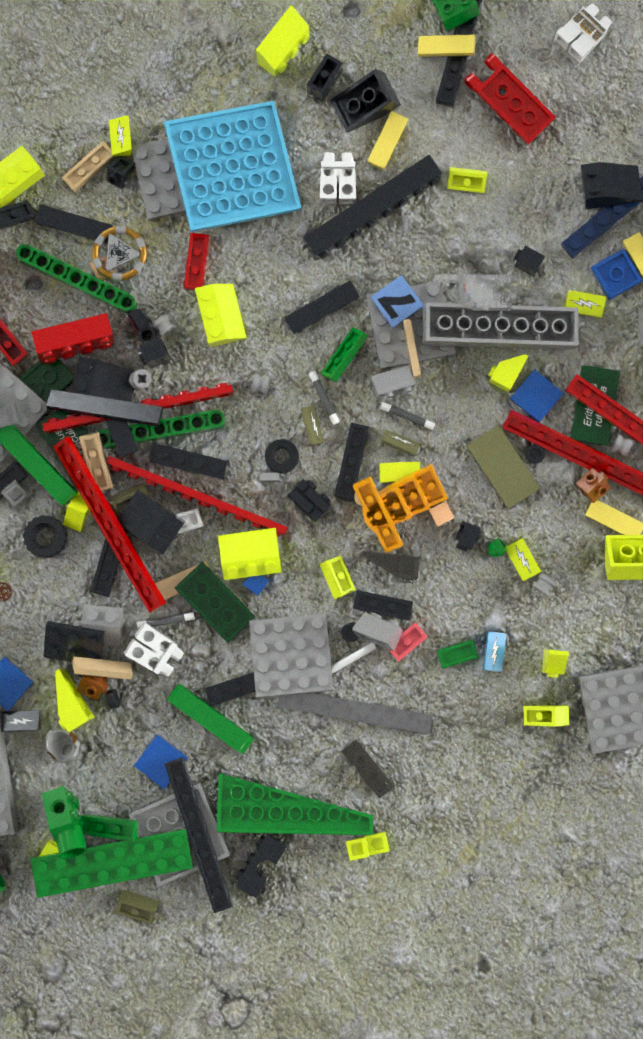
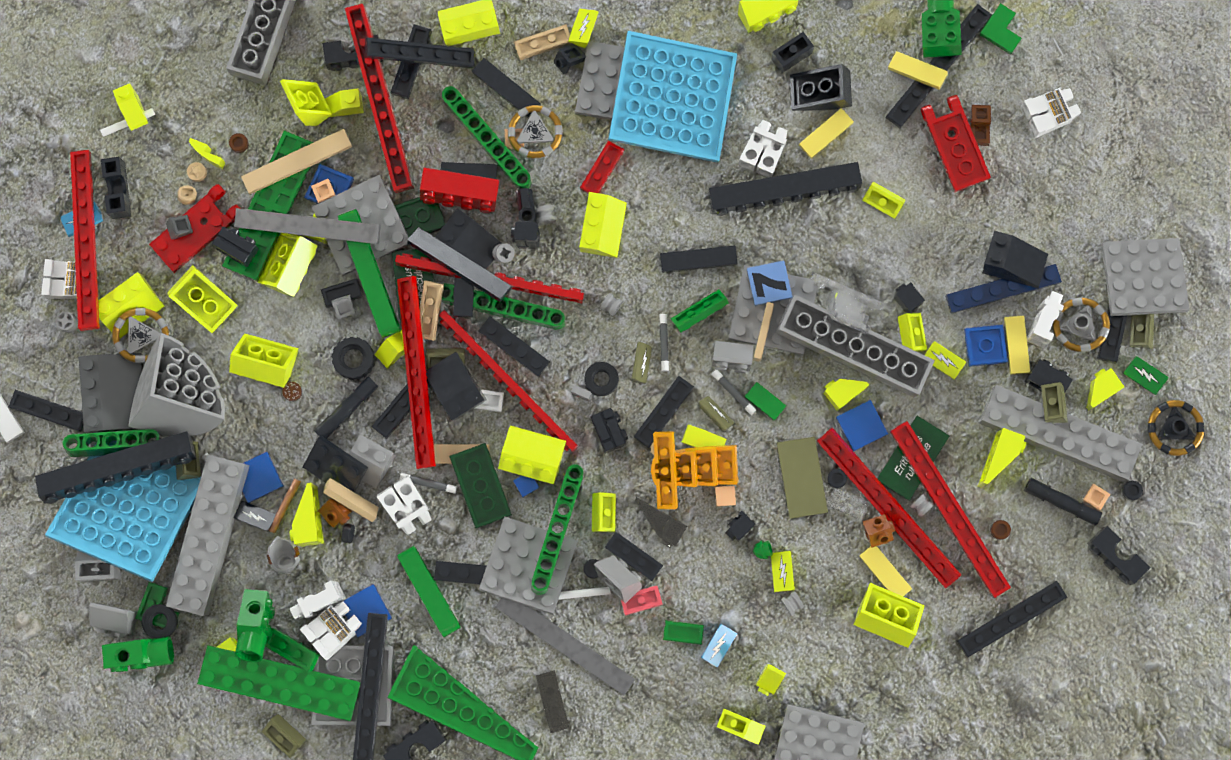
camera: 25 degrees right, 5 degrees down
none -> nougat bar [269,478,301,533]
none -> white hips [290,581,346,620]
none -> white hips [300,601,362,661]
none -> black piece [314,376,379,439]
none -> black tile [440,162,498,179]
none -> green beam [531,464,584,595]
none -> green tile [745,382,786,421]
none -> neon yellow slope [898,313,927,352]
none -> reddish brown slope [970,105,991,146]

